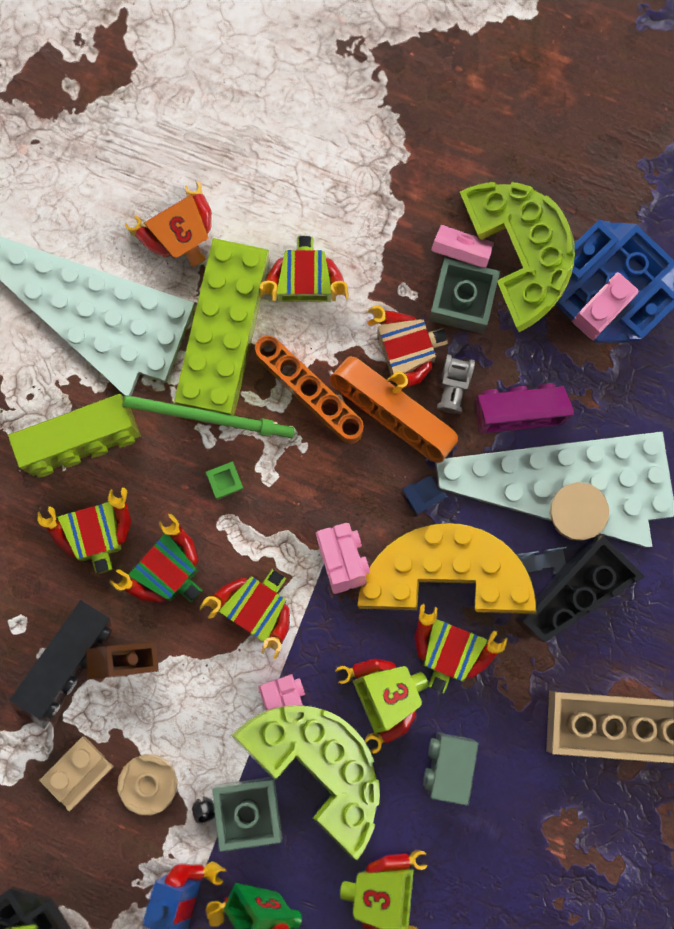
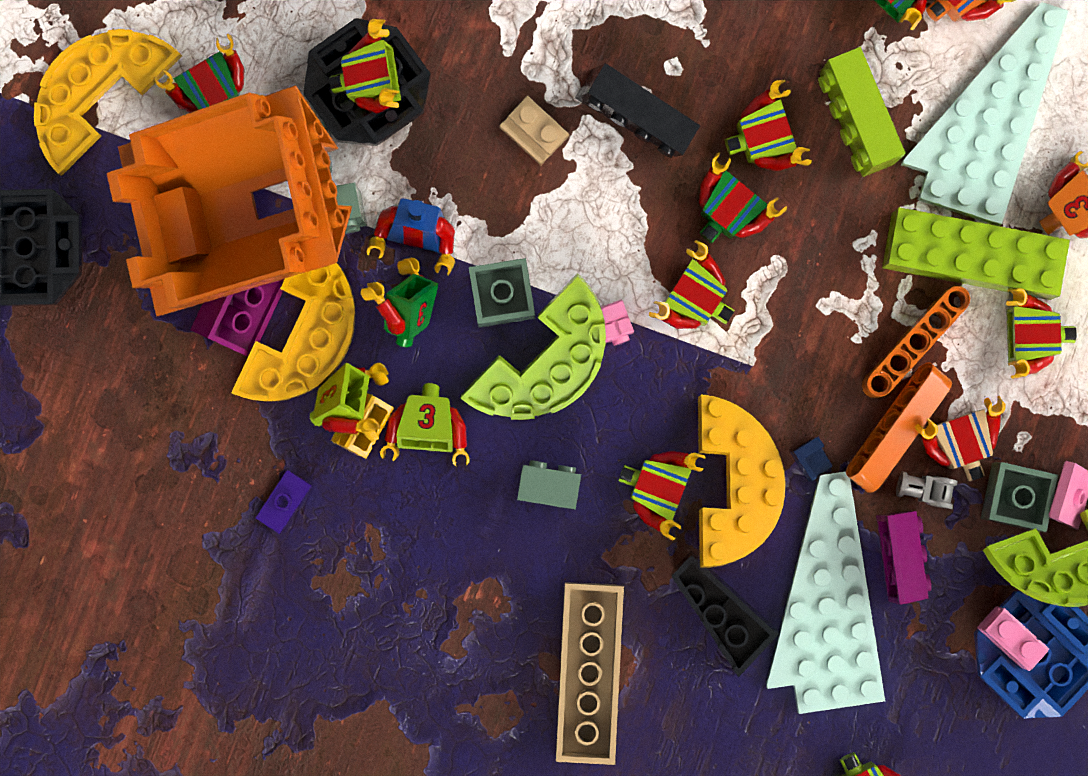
camera: 90 degrees right, 5 degrees up
reddish brown brick [86,642,159,680] -> none
tan tile [117,754,178,816] -> none
bright green bar [123,395,294,438] -> none
black hinge [192,797,215,823] -> none
bright green plate [206,461,244,500] -> none
bright pink brick [315,523,370,594] -> none
lime torso [335,659,428,754] -> none
sand blue piece [517,547,567,575] -> none
tan tile [549,482,609,541] -> none

